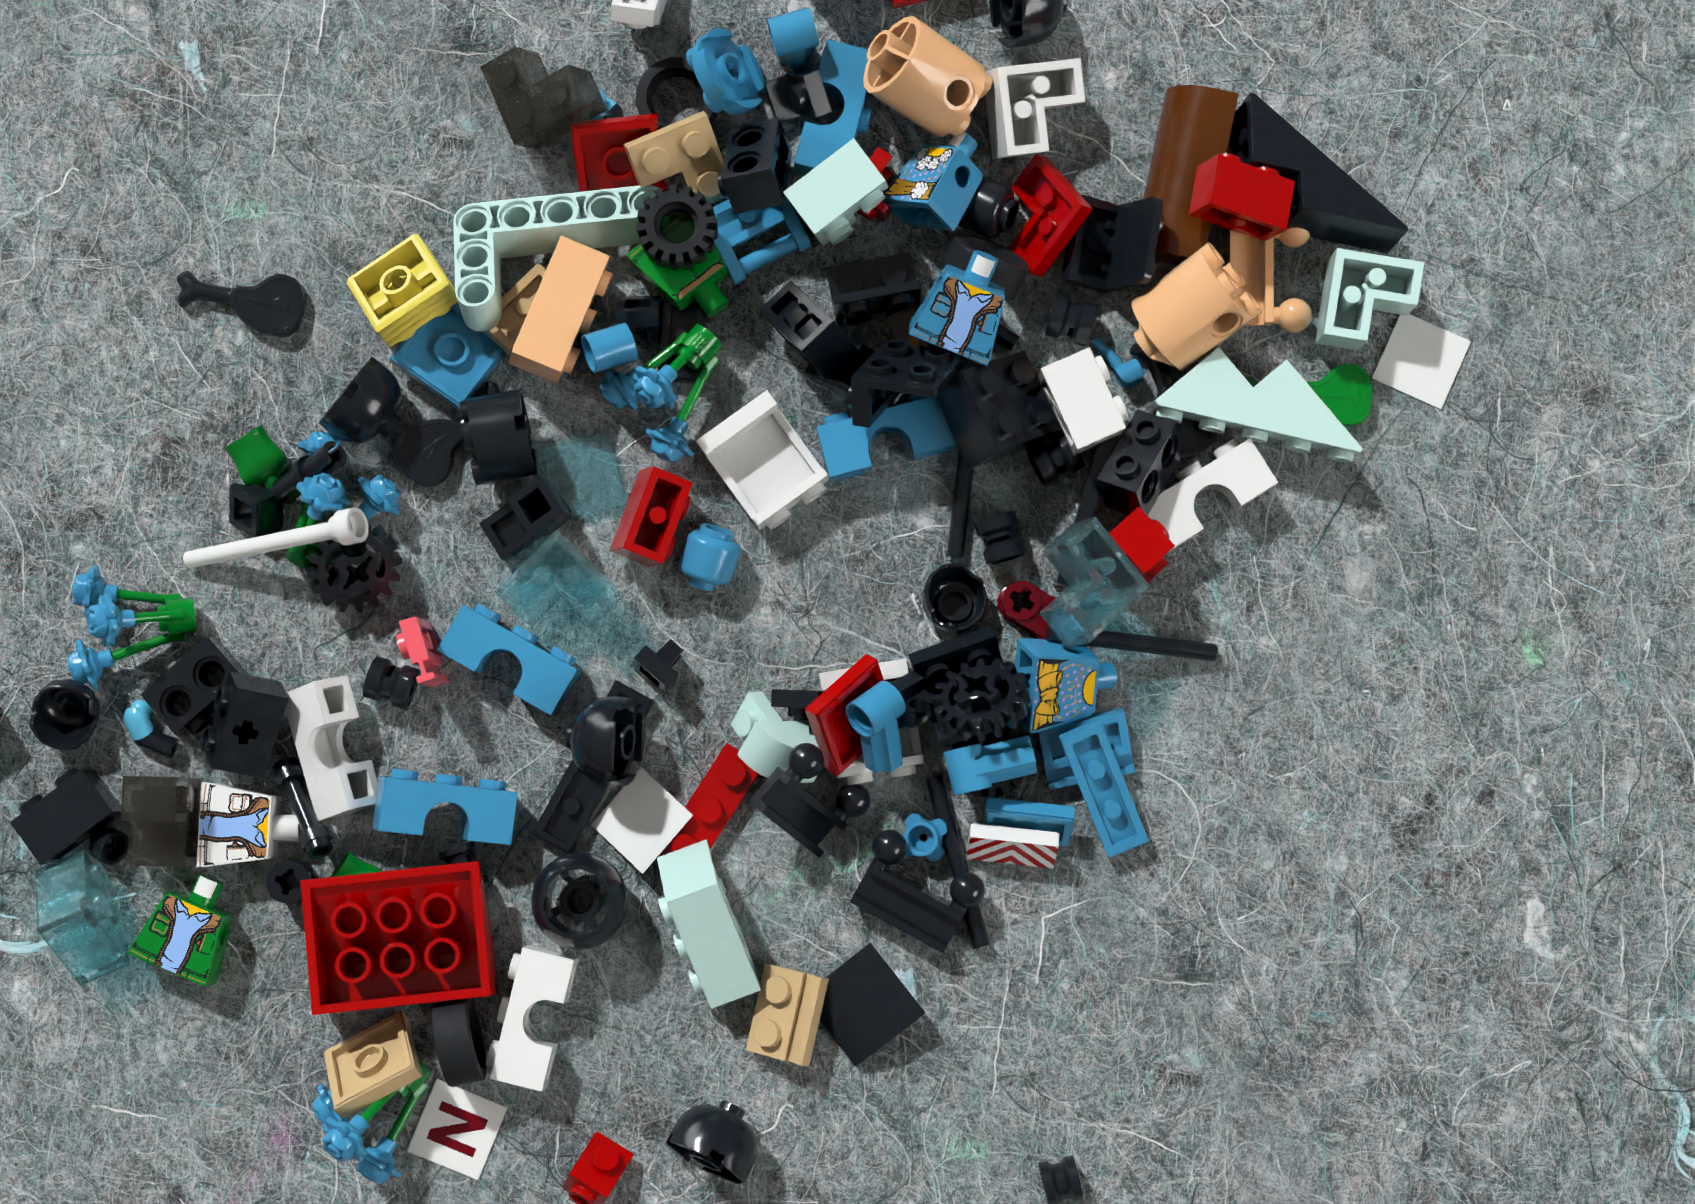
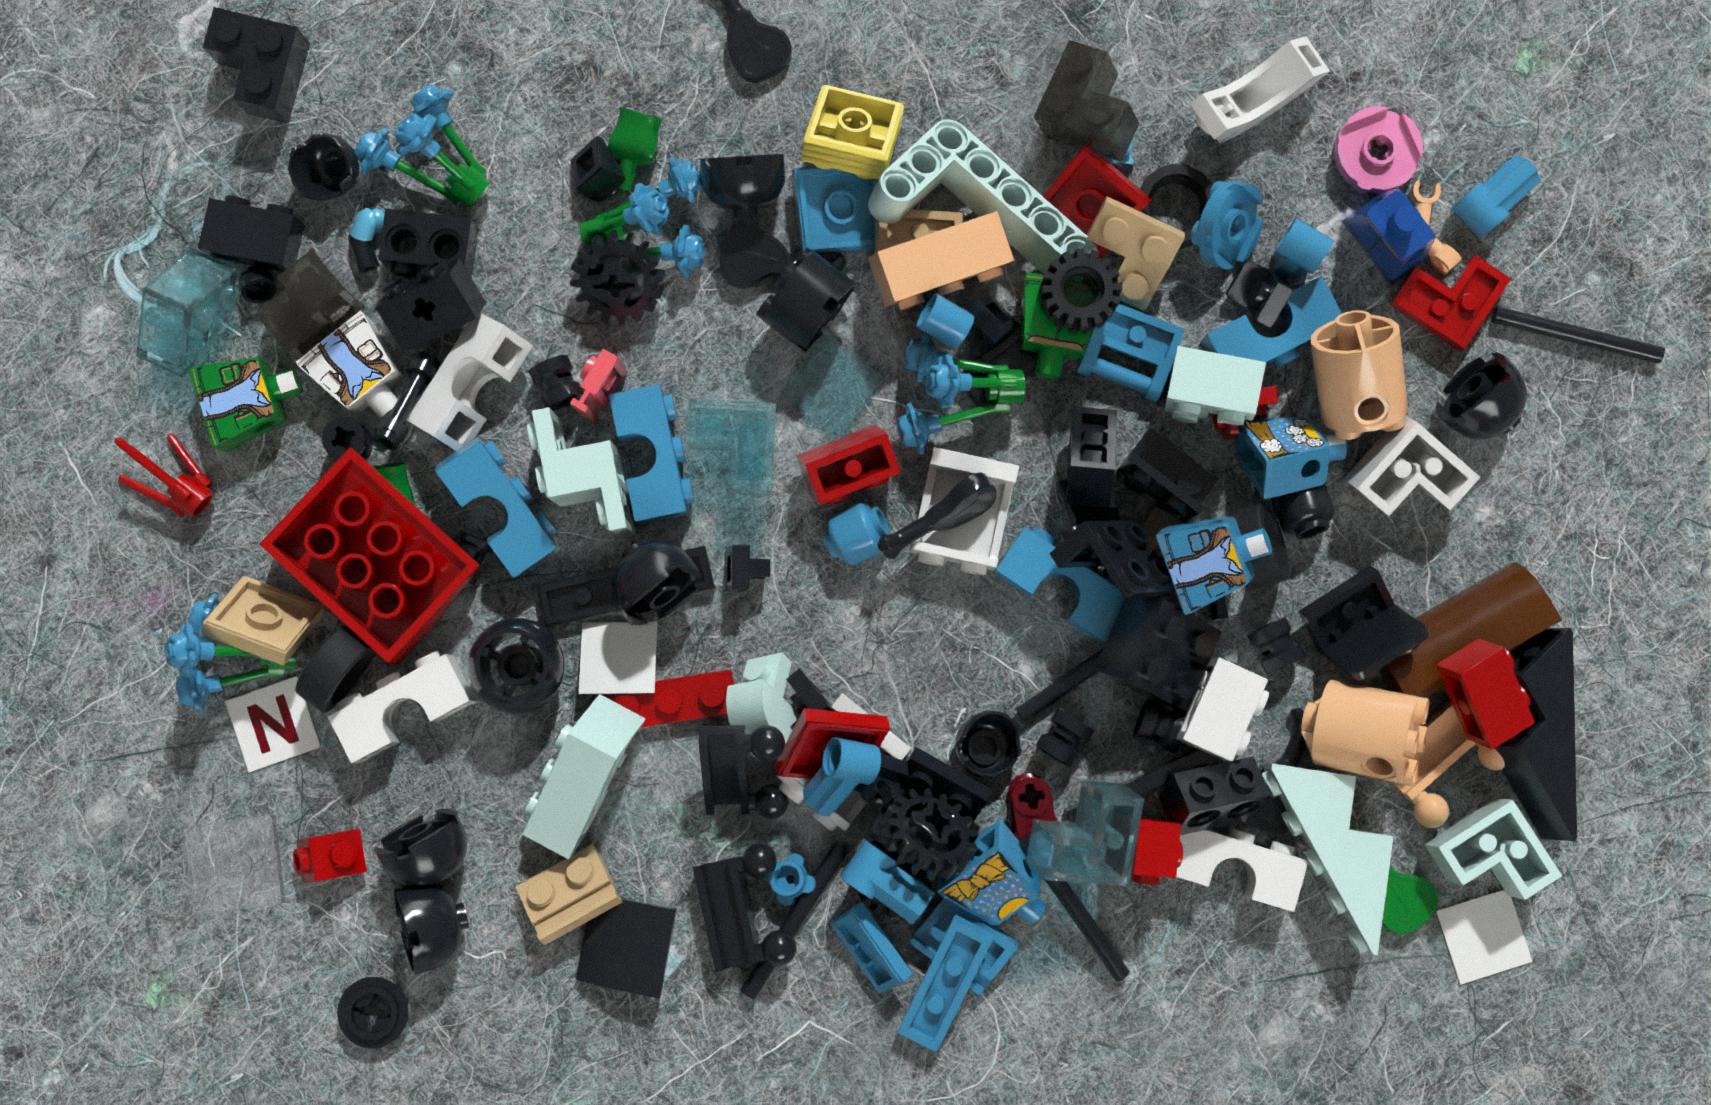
camera: 40 degrees right, 0 degrees up
white piece [183,507,368,568] -> none
black pin [272,441,347,504] -> none
black brick [479,475,570,560] -> none
black brick [717,117,792,214] -> none
white tile [966,823,1059,869] -> none
red plate [1009,154,1093,277] -> none
dark azure hand [1092,337,1144,388] -> none
none -> red plant [114,434,215,519]
none -> black cylinder [374,809,467,888]
none -> light aqua bracket [527,407,636,539]
none -> black piece [877,472,997,559]

